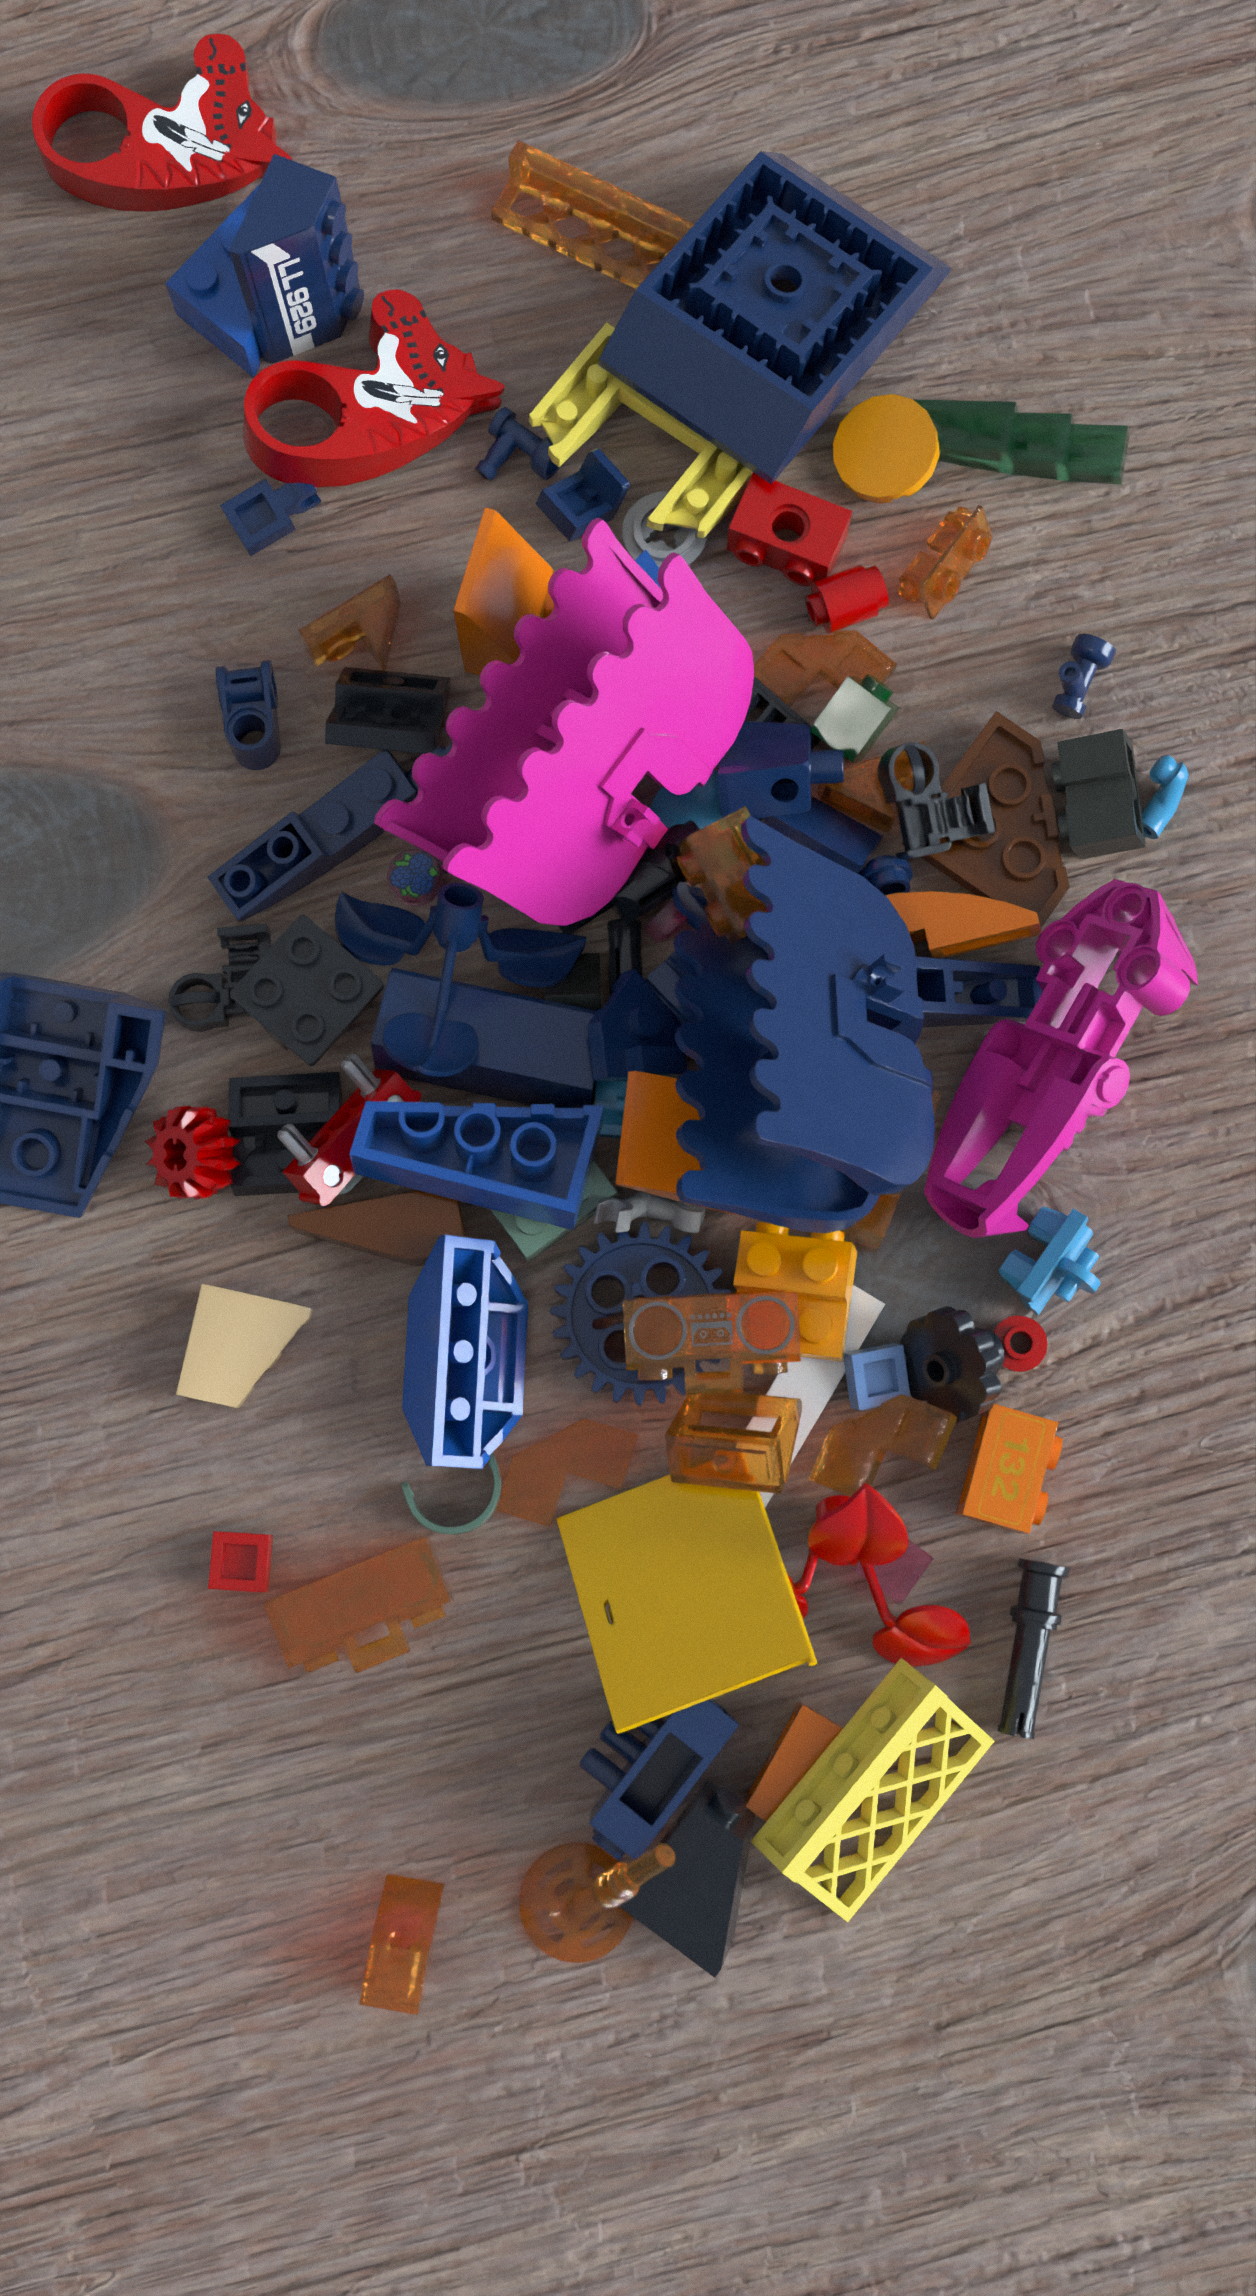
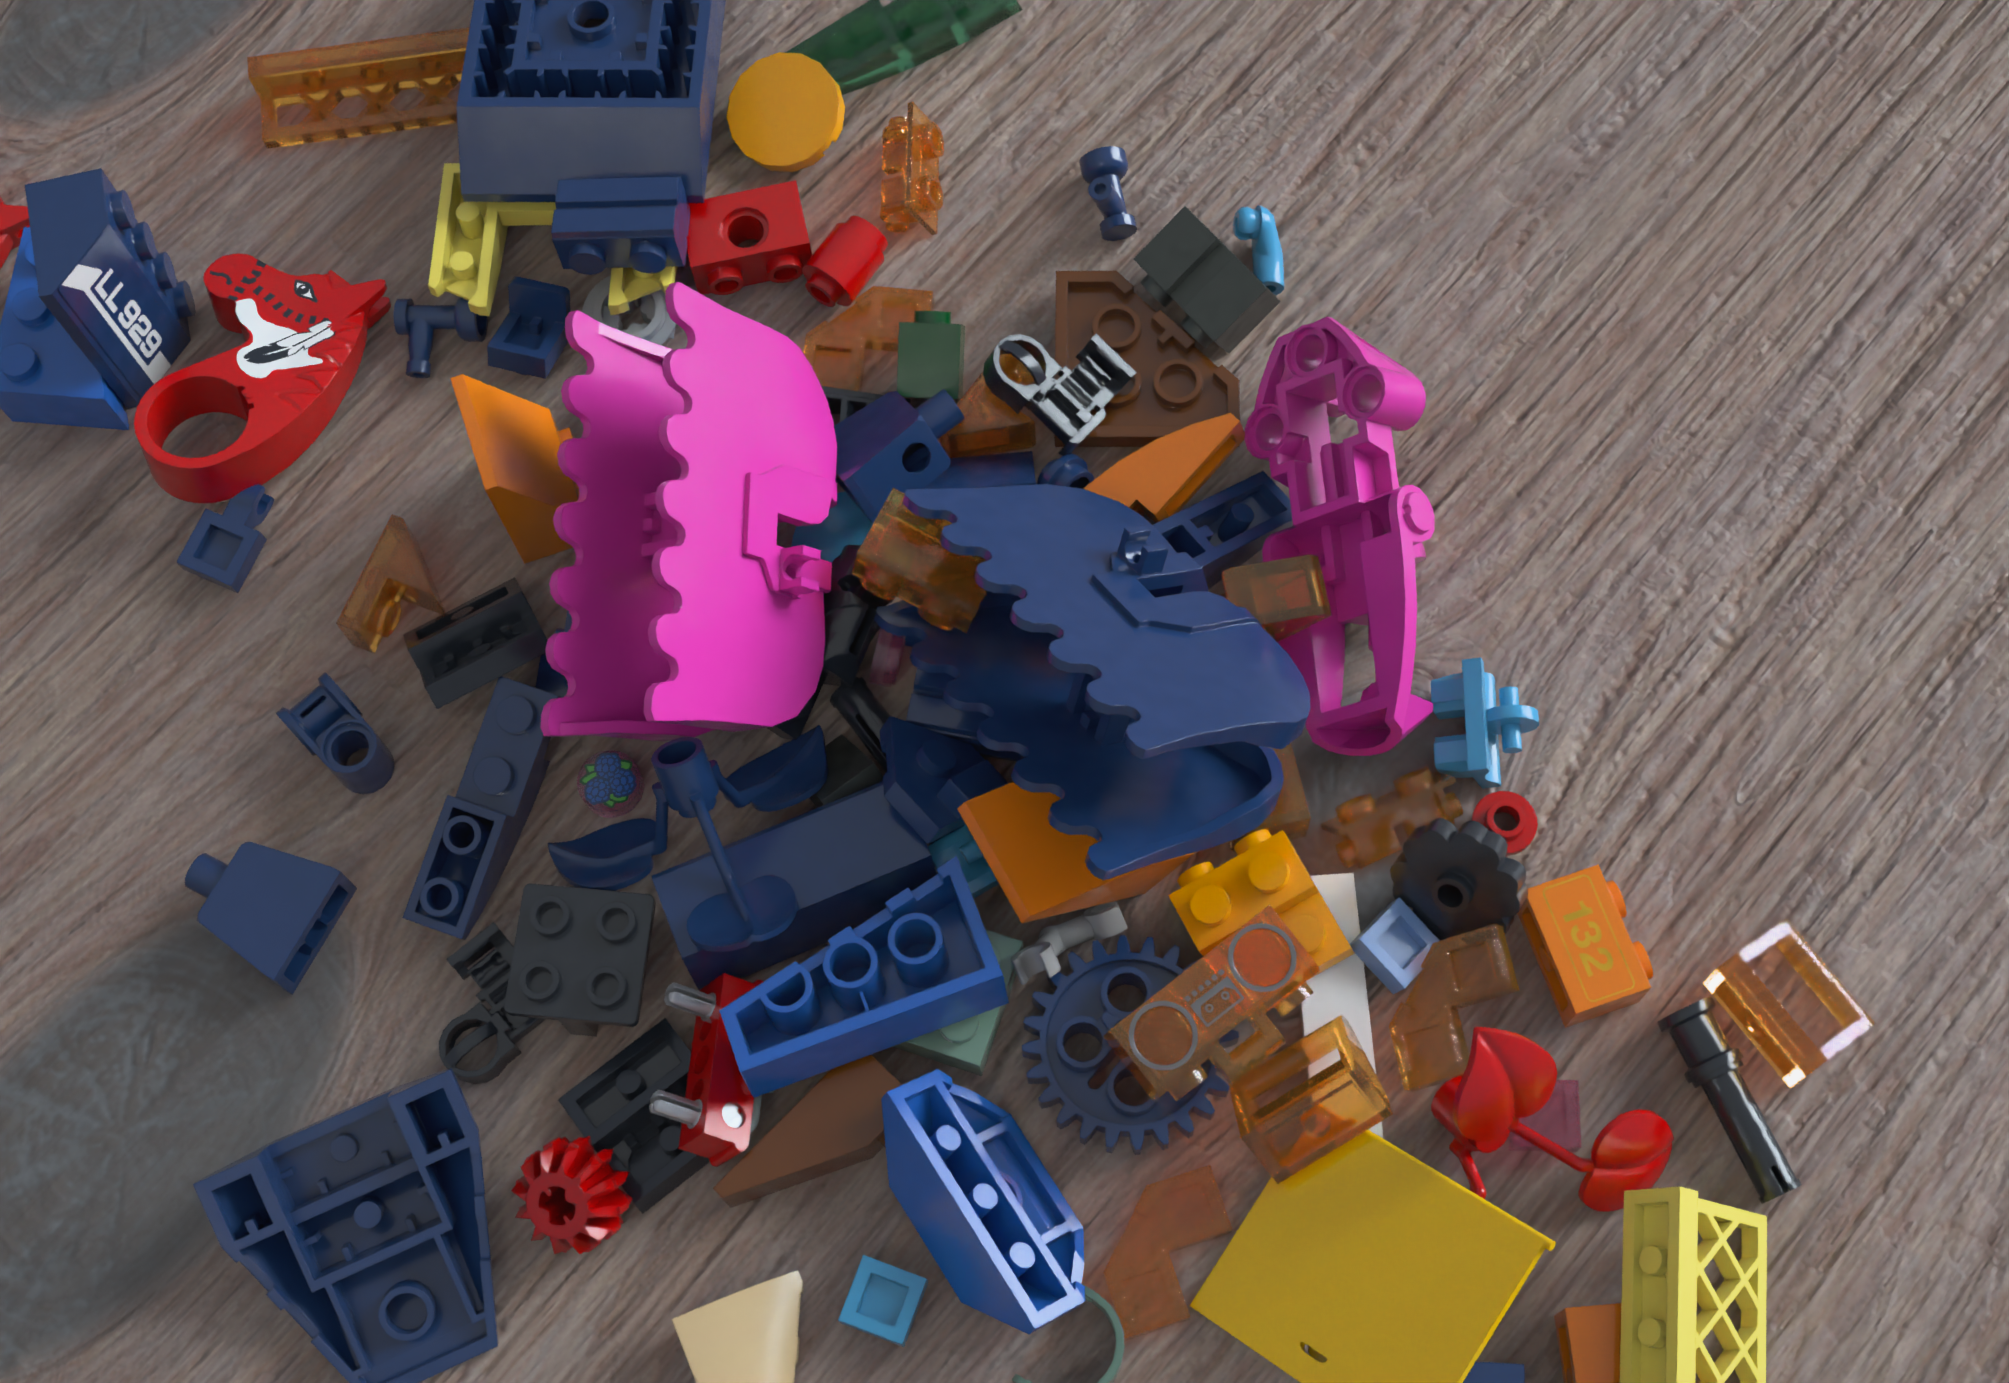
camera: 30 degrees left, 10 degrees down
none -> dark blue torso [185,842,357,995]
none -> dark blue brick [551,177,690,275]
none -> dark azure plate [838,1255,928,1347]
none -> clear orange slope [1221,554,1332,642]
none -> clear orange hinge [1321,767,1463,869]
none -> clear orange tile [1703,919,1876,1089]

